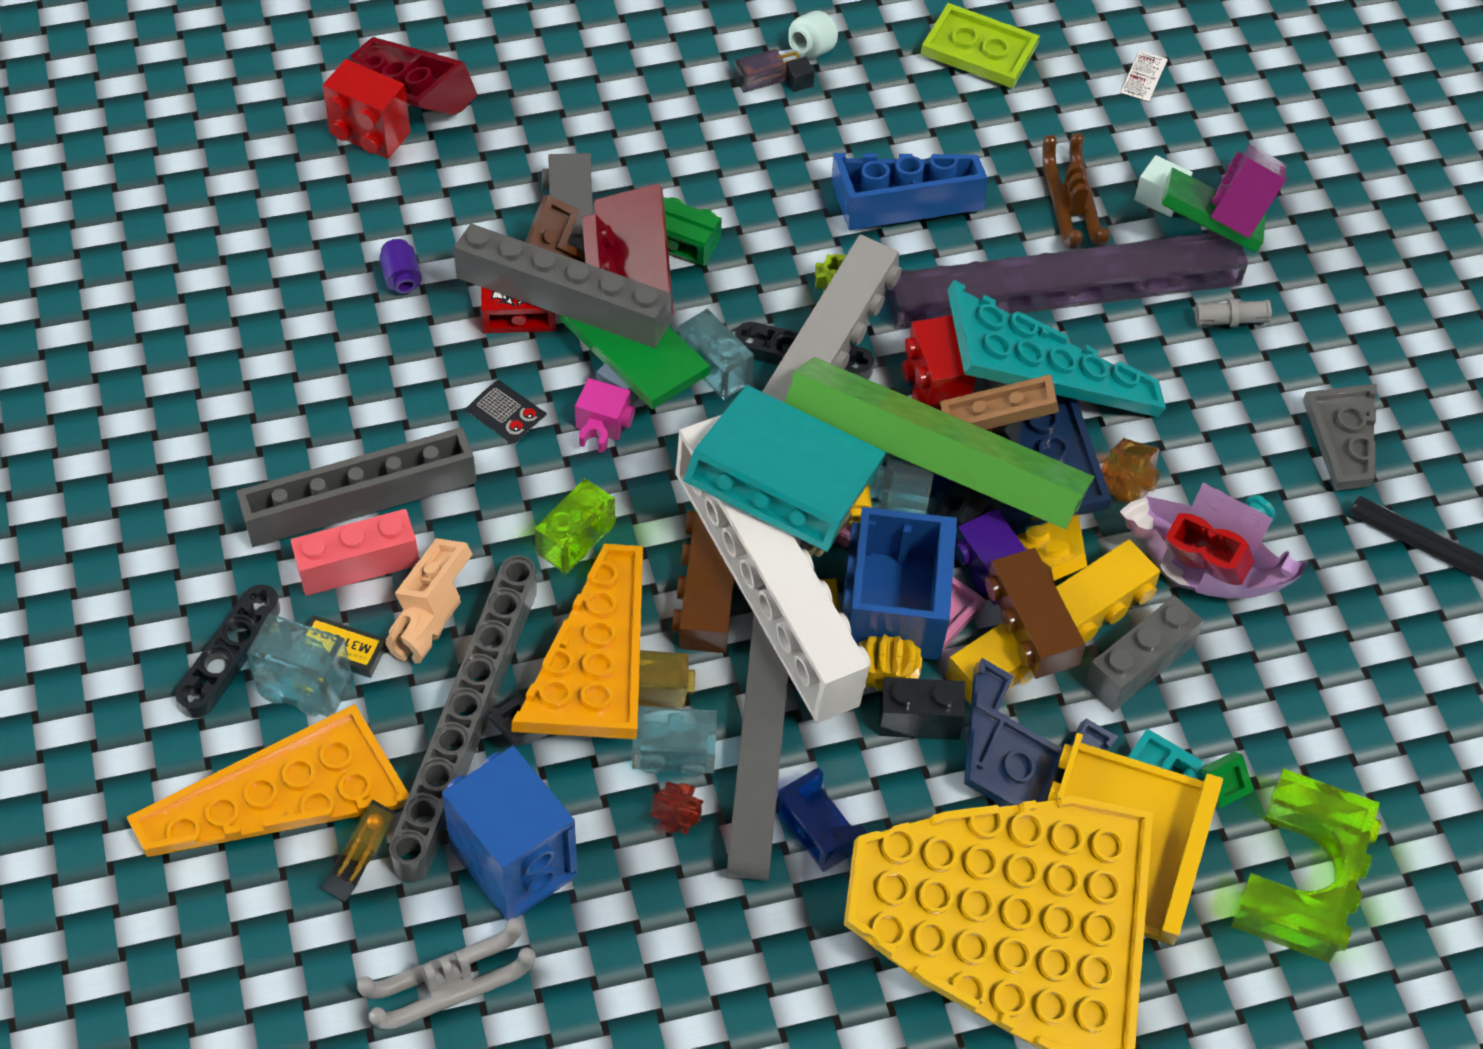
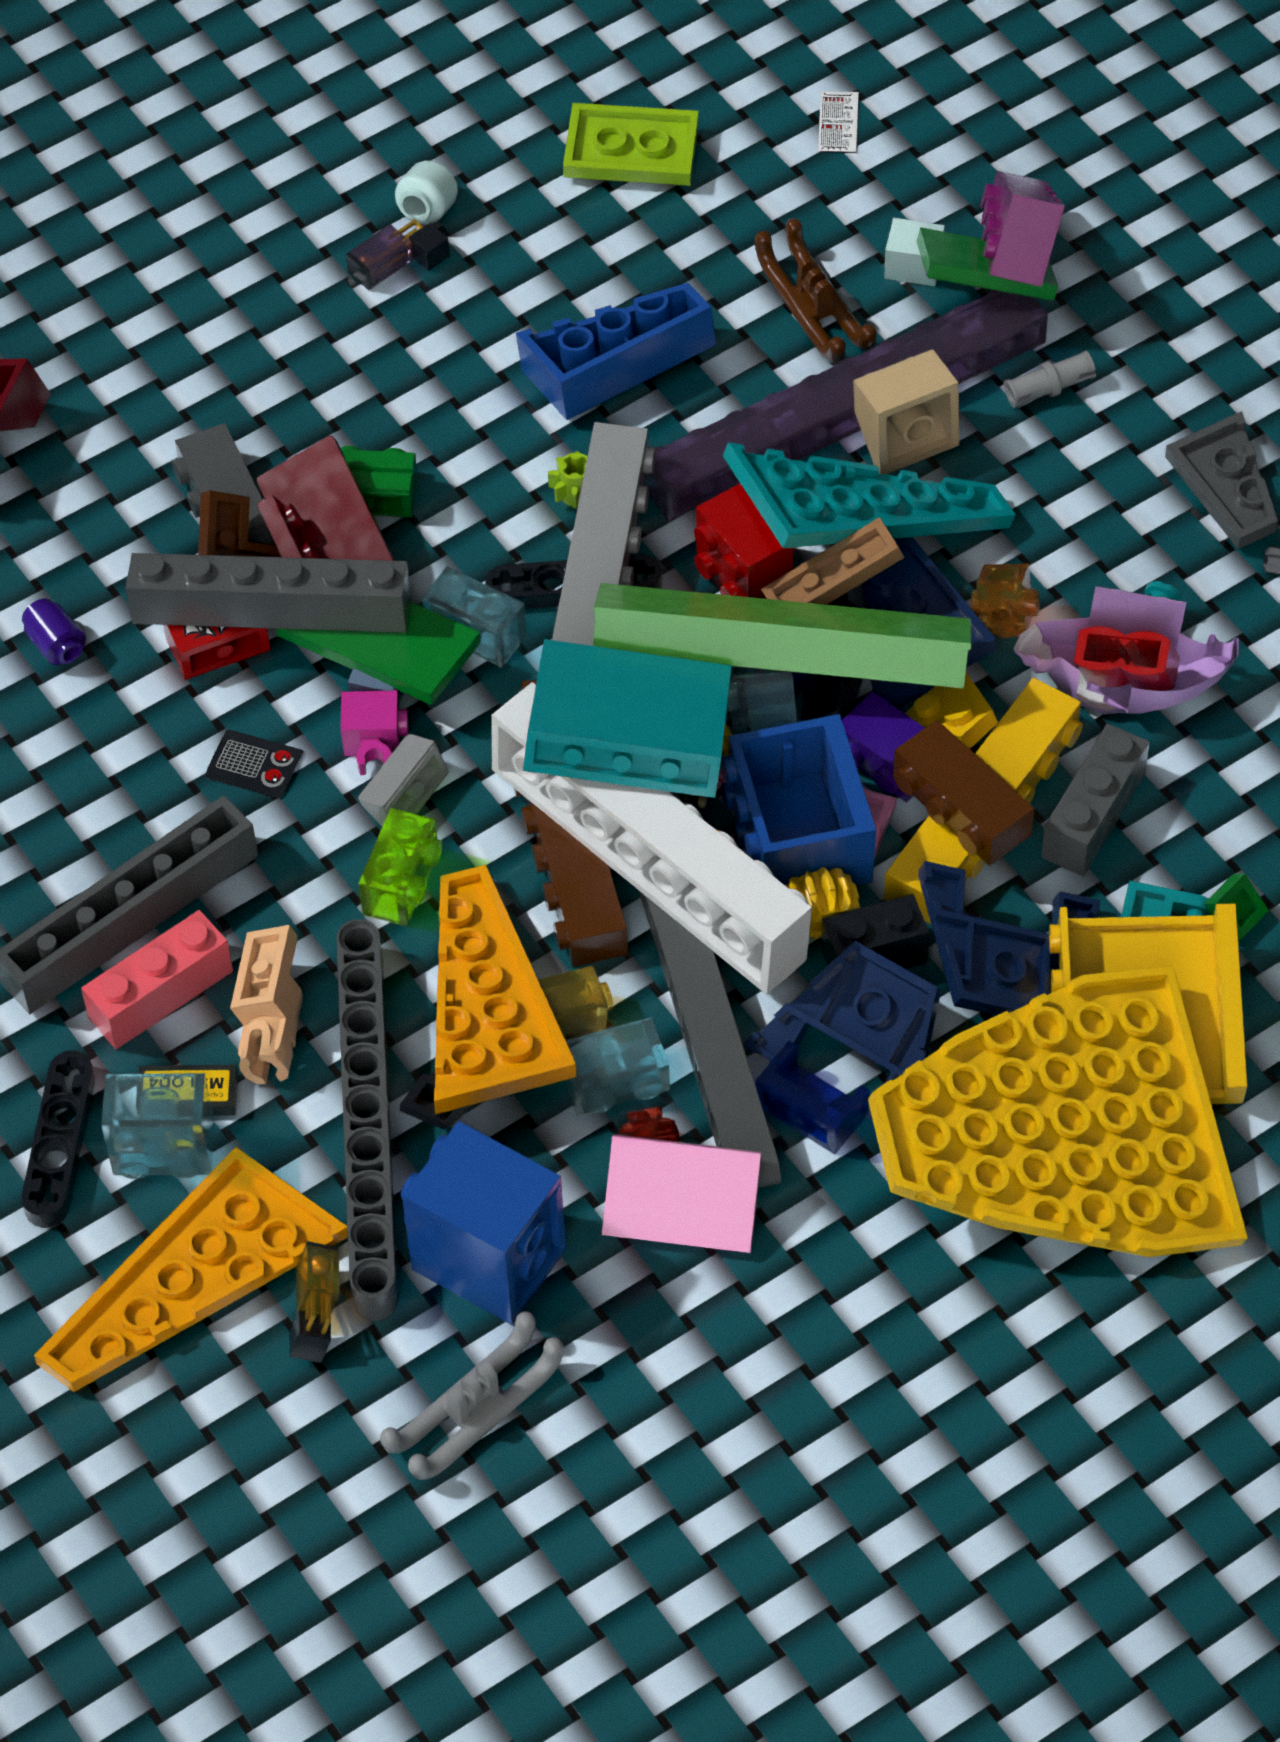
camera: 15 degrees left, 0 degrees up
none -> light grey slope [358,734,449,839]
none -> bright pink tile [602,1135,762,1253]
none -> dark blue wing [744,941,941,1120]
none -> tan slope [853,349,959,474]

